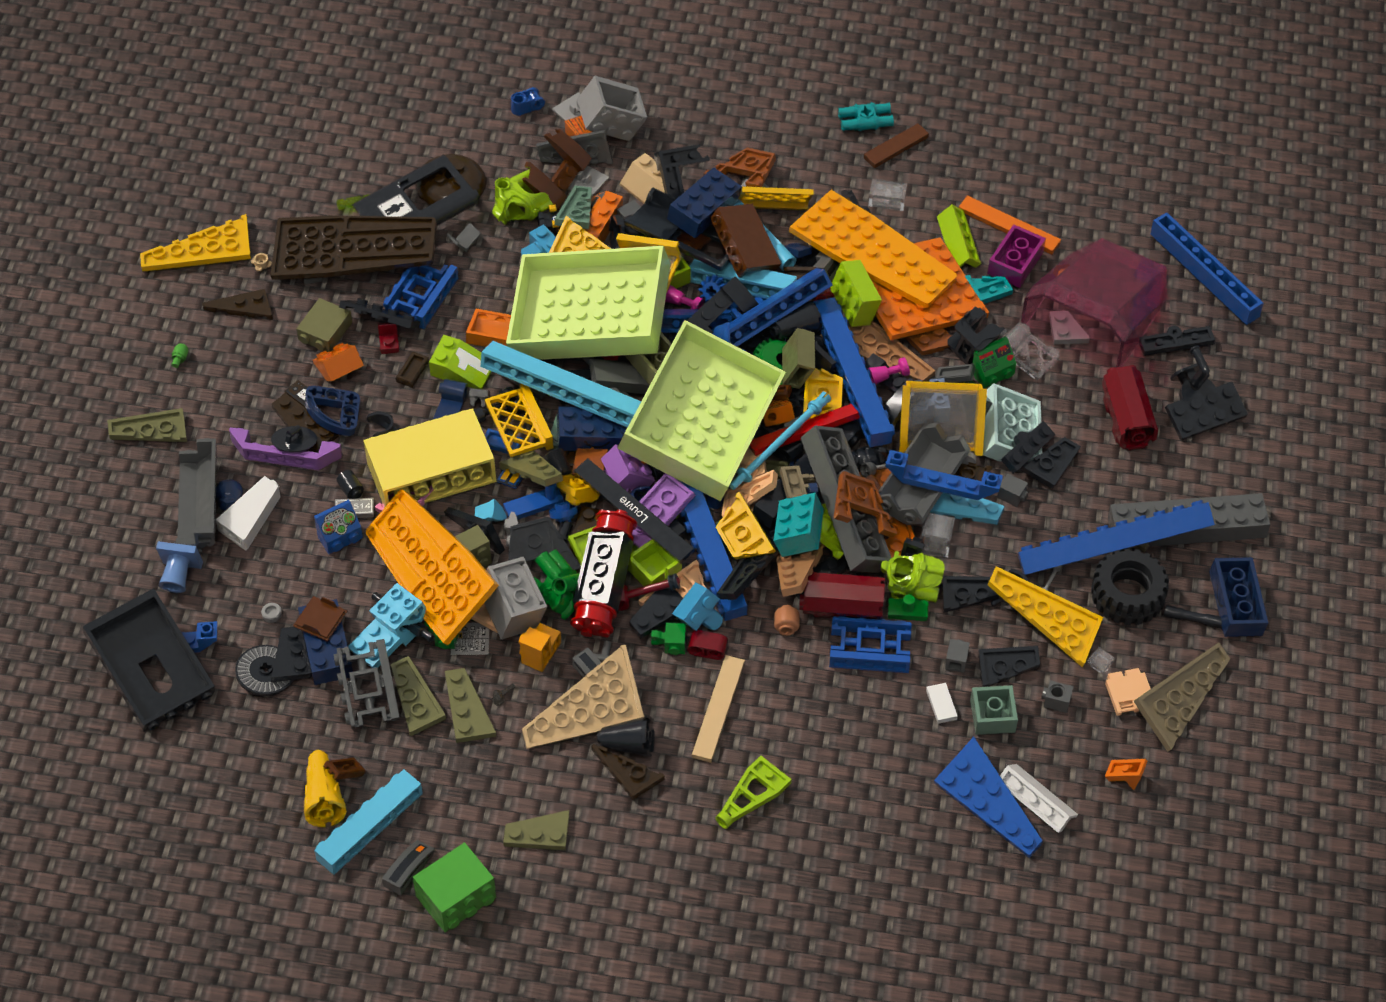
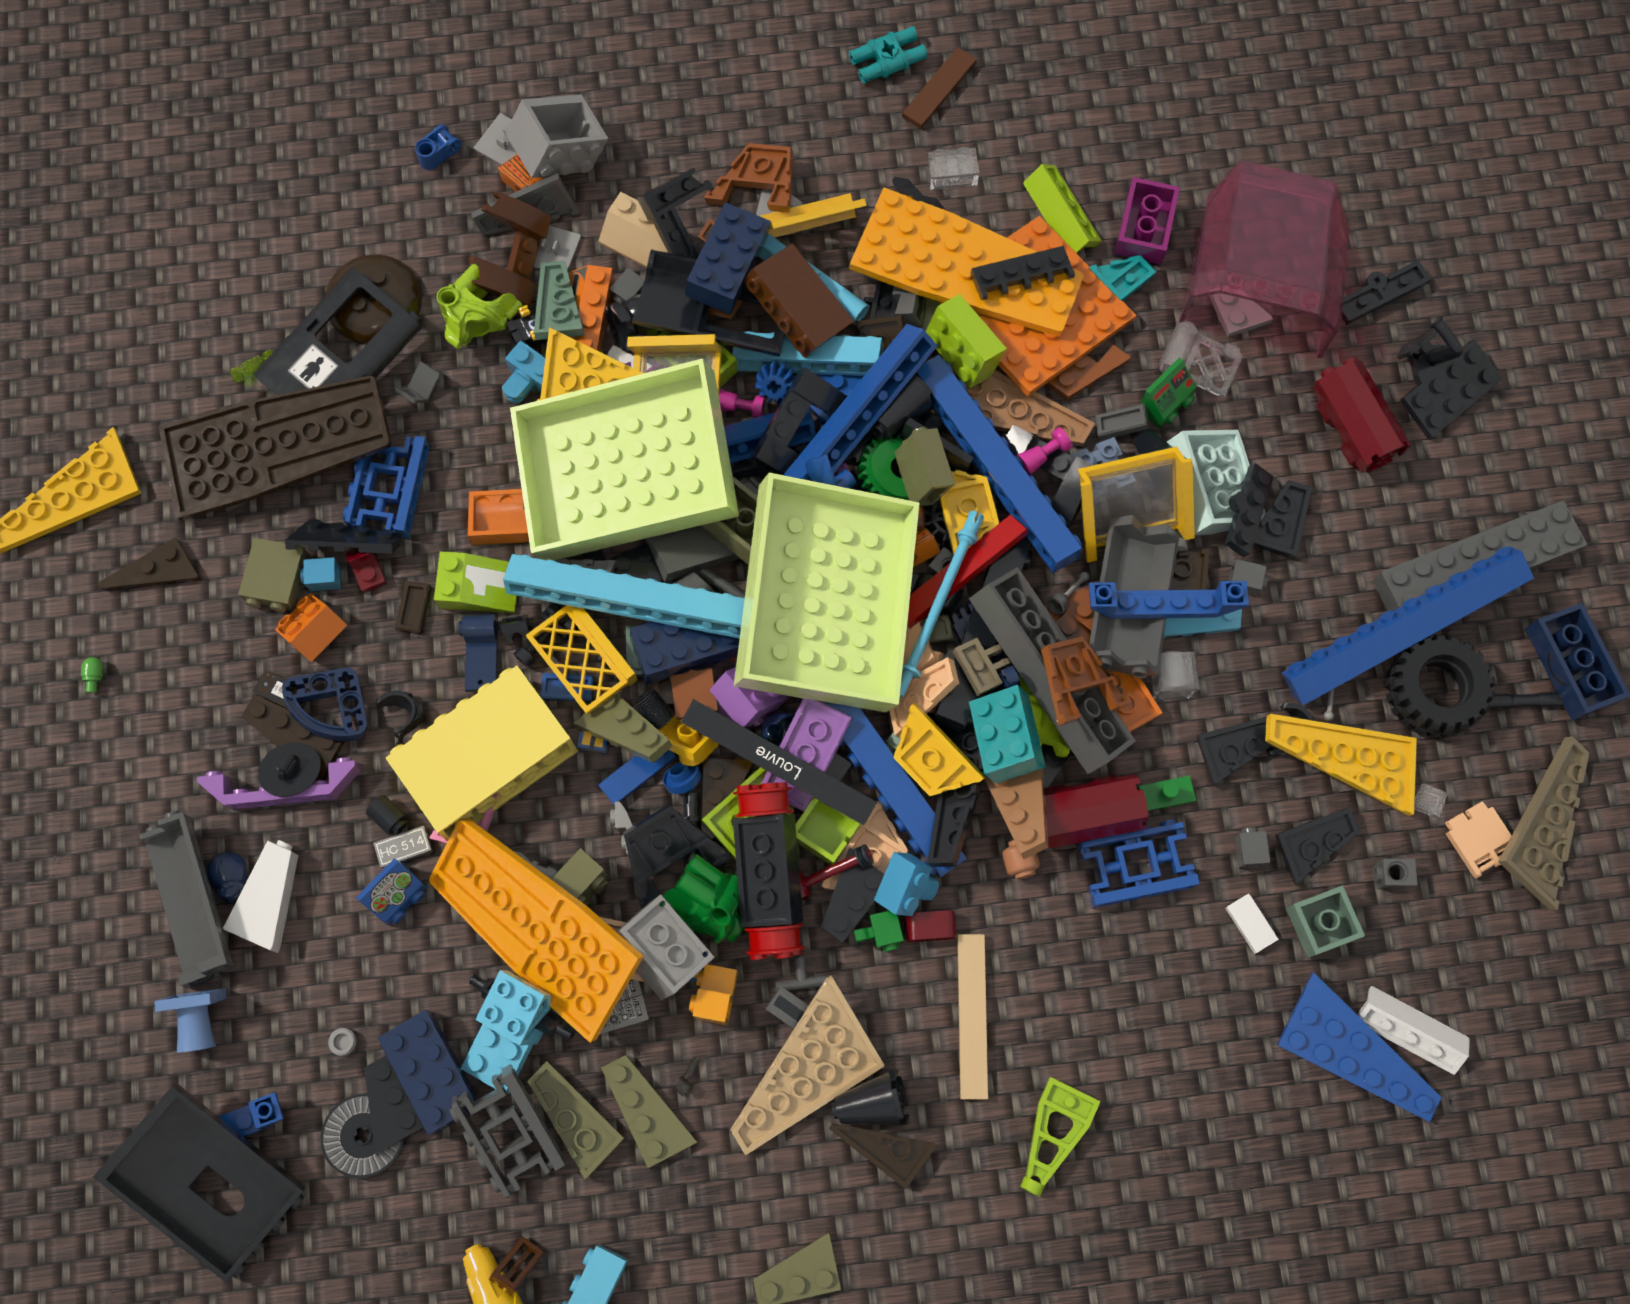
camera: 15 degrees left, 20 degrees up
olive wing [107,408,187,442] -> none
tan plate [251,253,272,271] -> none
reddish brown piece [293,596,348,642] -> none
black wing [444,507,505,554] -> none
medium azure tile [475,499,507,522] -> none
dark blue slope [784,243,812,258] -> none
black hair [852,446,889,472] -> none
lime helmet [880,551,945,603] -> none
black tile [901,537,925,557] -> none
black animal [947,306,1007,364] -> none
orange tile [959,195,1061,255] -> none
orange slope [1105,759,1147,790] -> none
blue brick [1151,212,1264,325] -> none
none -> dark azure brick [300,558,341,591]
none -> black hinge [970,246,1075,301]

